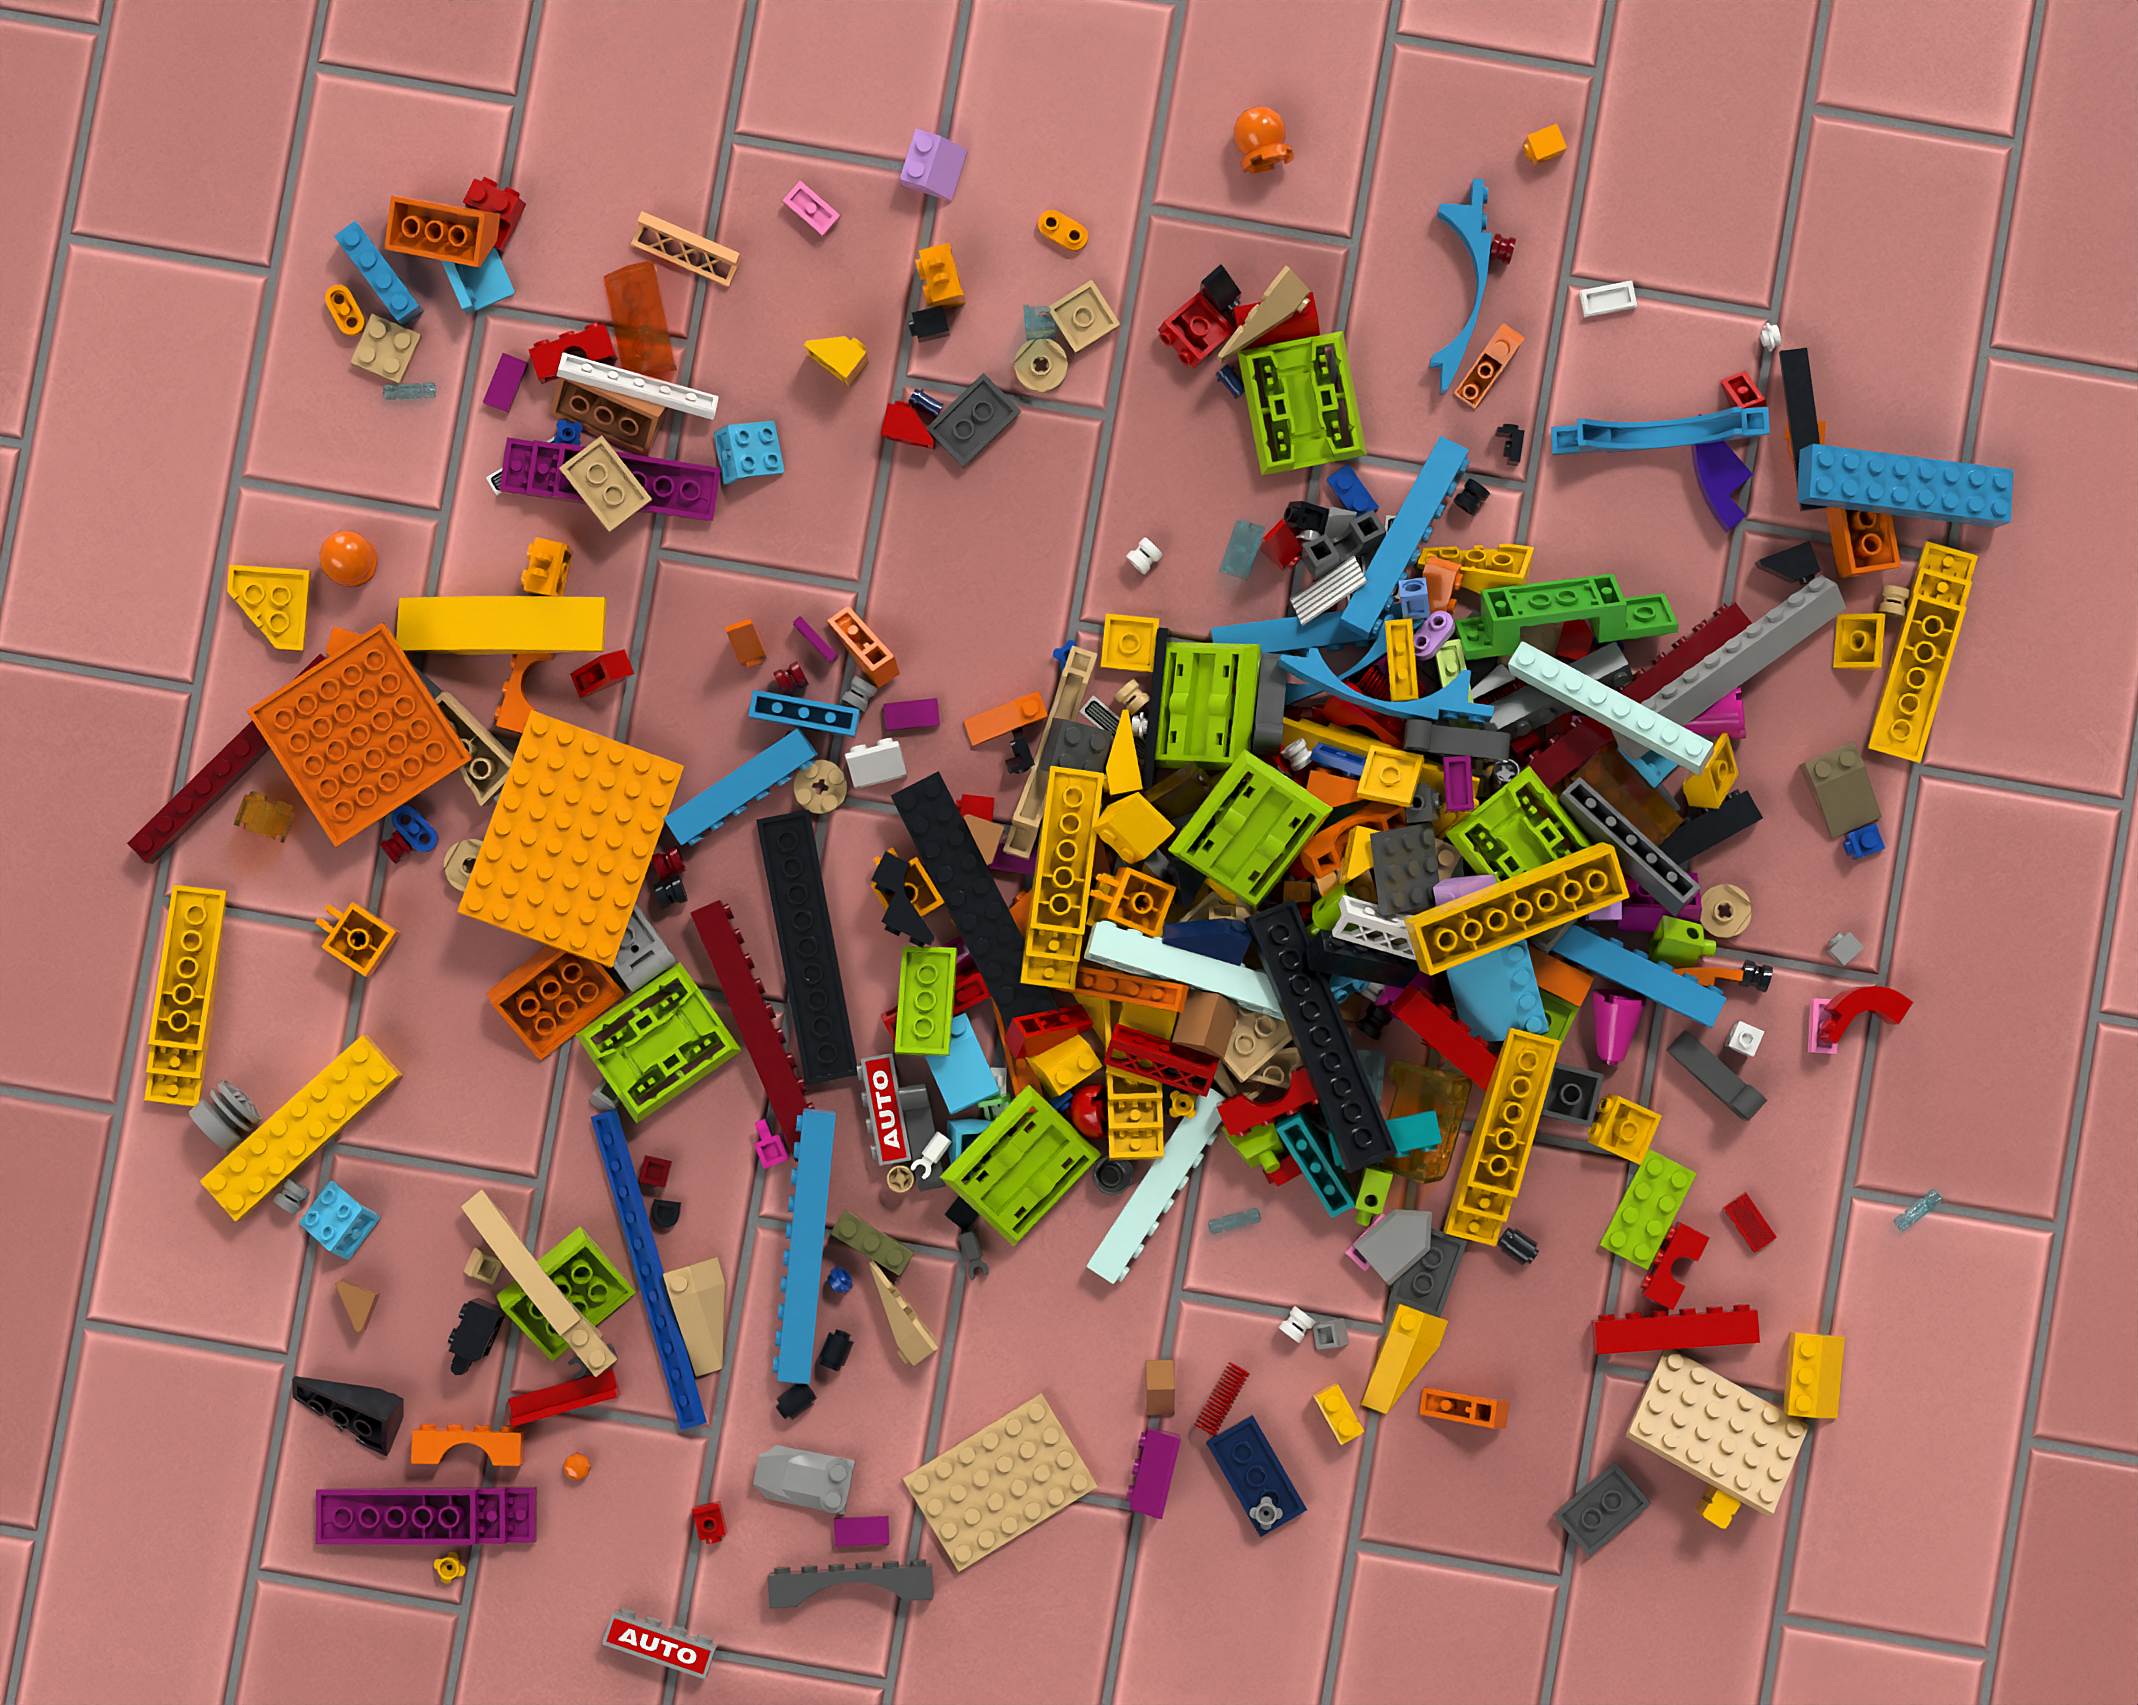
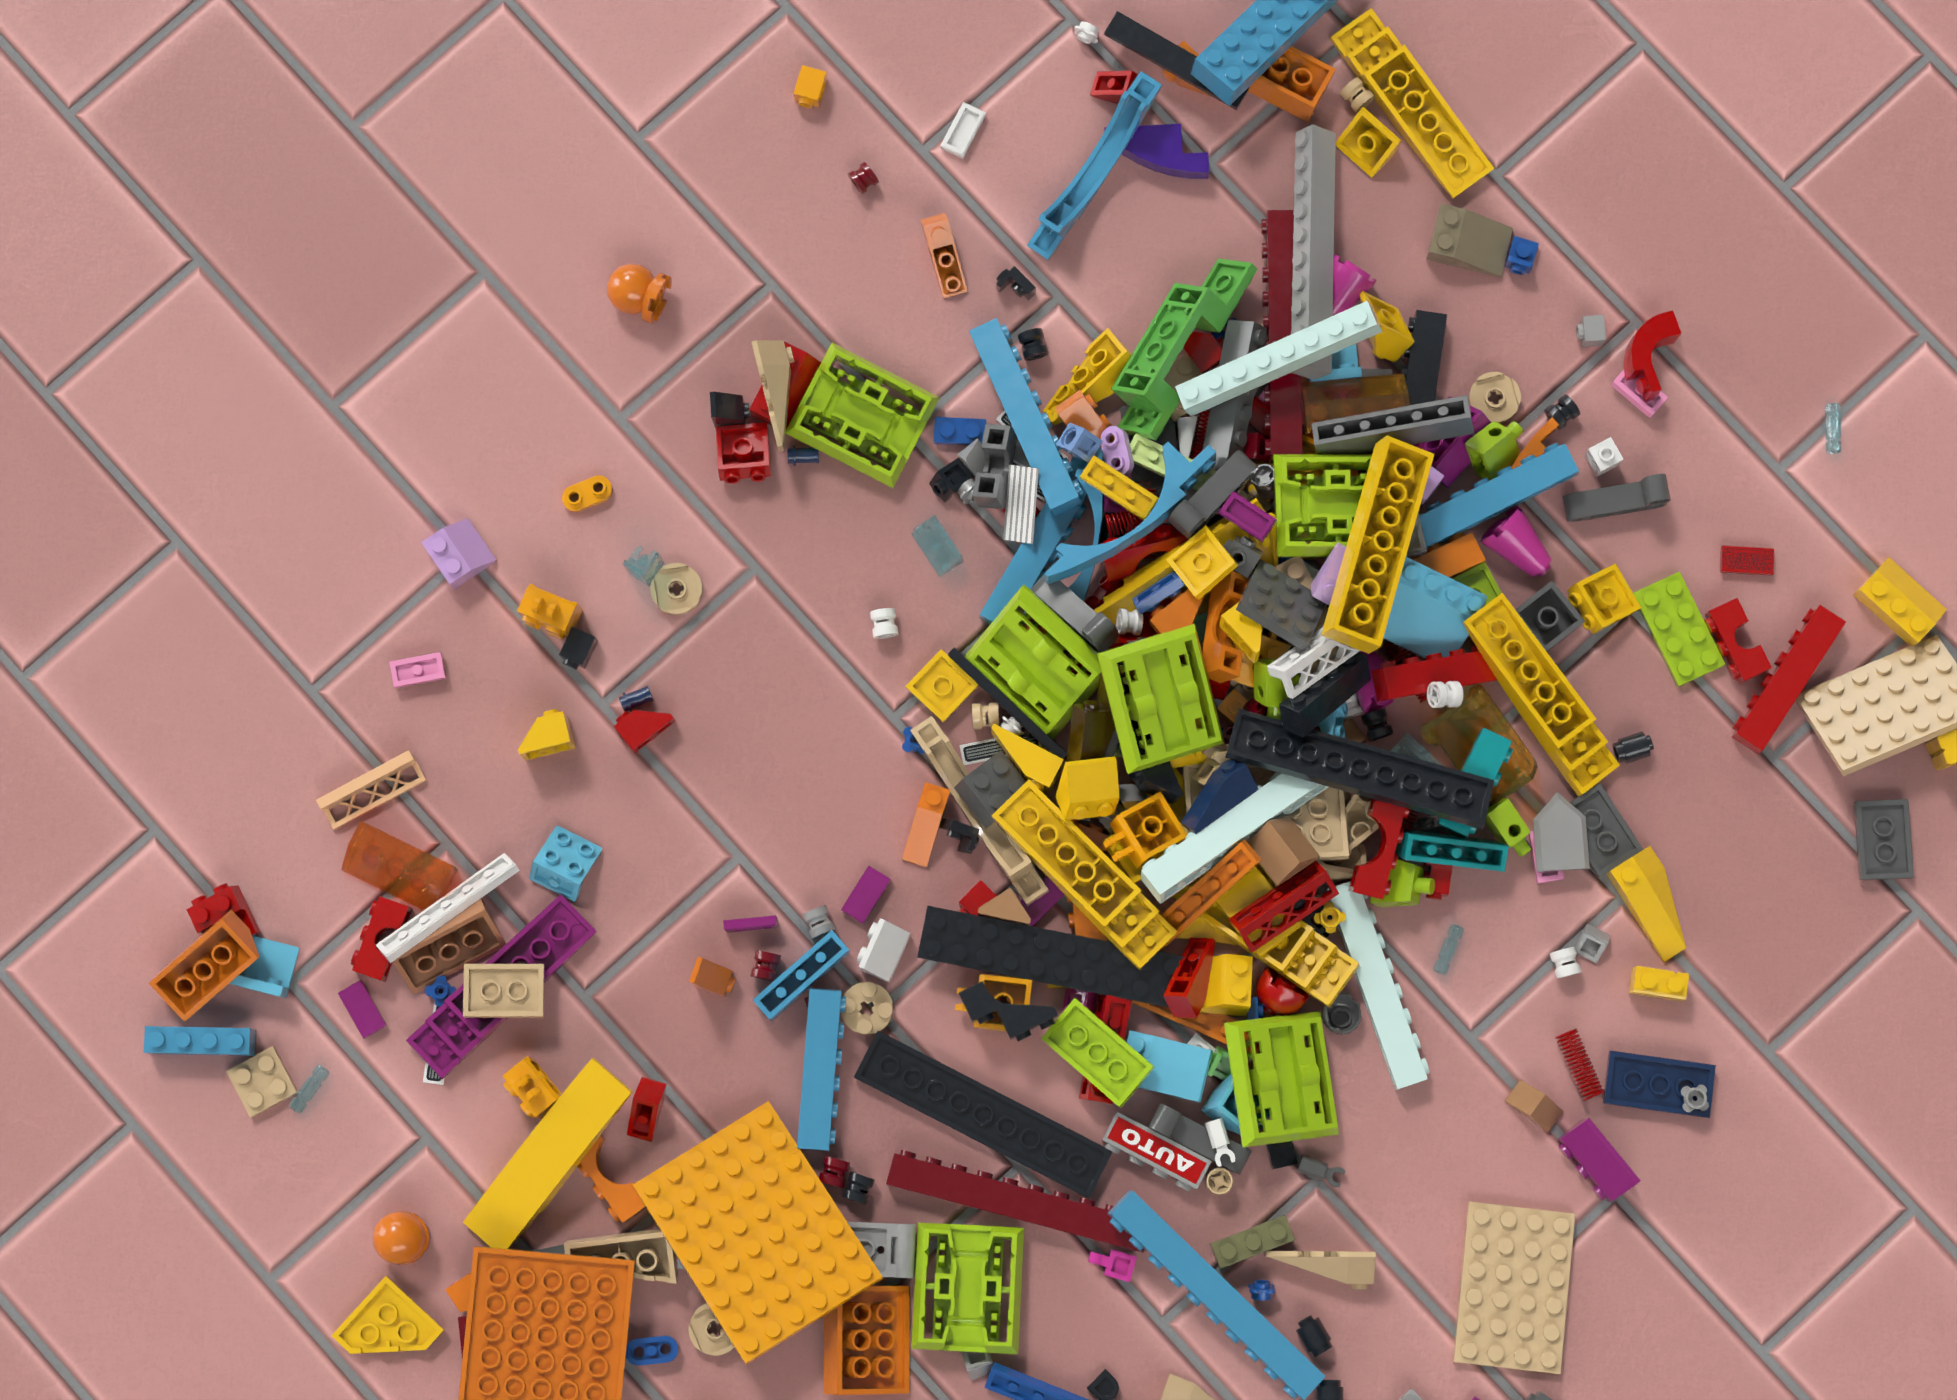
camera: 50 degrees left, 5 degrees down
light orange plate [325,285,366,336] -> none
dark red wheel [379,830,413,864] -> none
dark red plate [639,1155,672,1188] -> none
orange slope [827,606,900,689] -> none
dark grey plate [926,373,1021,468] -> none
tan plate [1047,280,1121,354] -> none
red slope [1259,519,1302,571] -> none
orange slope [1419,1387,1510,1428] -> none
dark azure slope [1430,179,1492,395] -> none
black slope [1755,541,1821,585] -> none
none -> white wheel [1427,681,1463,708]

